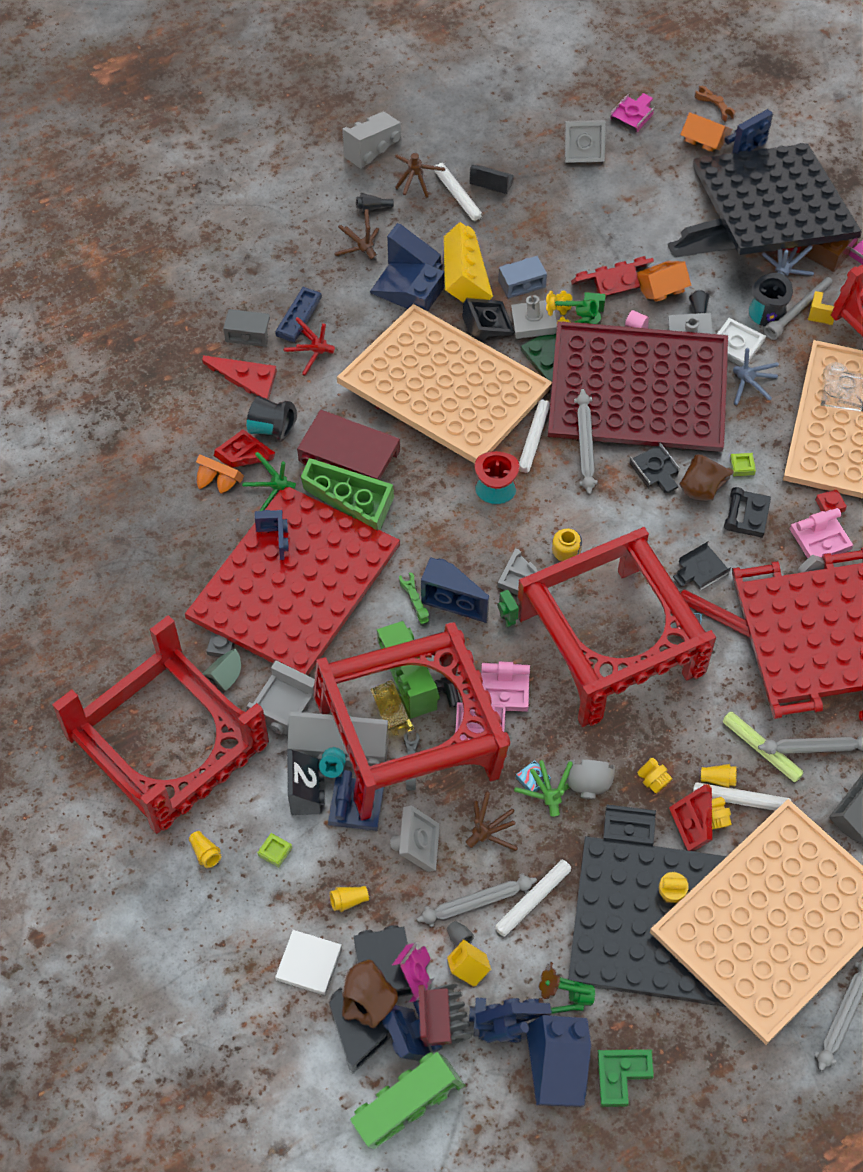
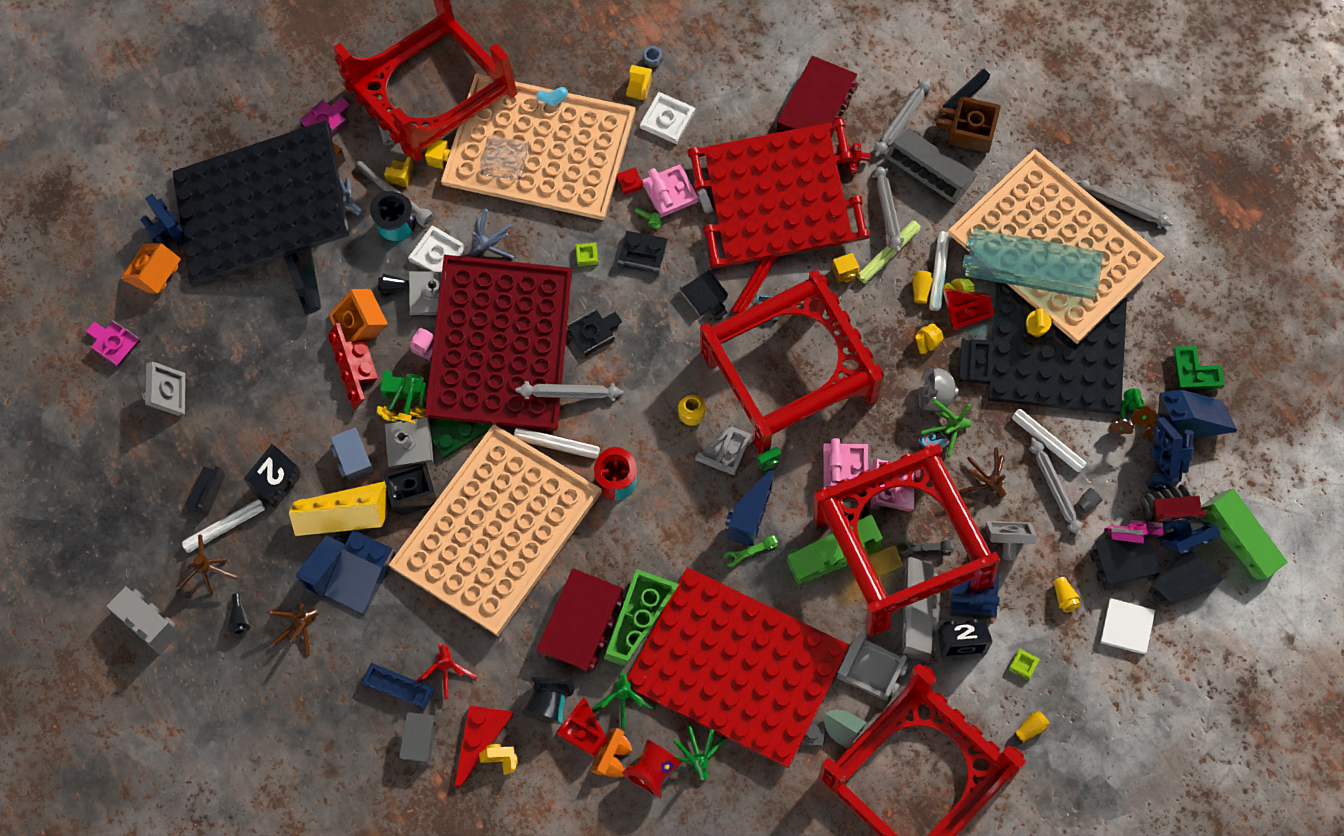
camera: 90 degrees left, 10 degrees up
dark blue bracket [255,510,289,560] -> none
teal wheel [319,747,346,778] -> none
reddish brown piece [342,959,398,1028] -> none
yellow panel [447,940,491,987] -> none
reddish brown piece [679,454,734,501] -> none
dark orange piece [695,86,735,122] -> none
none -> black slope [244,444,301,507]
none -> yellow plate [425,140,451,169]
none -> yellow bracket [479,744,518,775]
none -> red hat [622,740,682,799]
none -> bright green hand [635,208,662,229]
none -> green plant [673,726,725,780]
none -> yellow plate [832,253,859,283]
none -> clear light blue brick [962,228,1104,299]

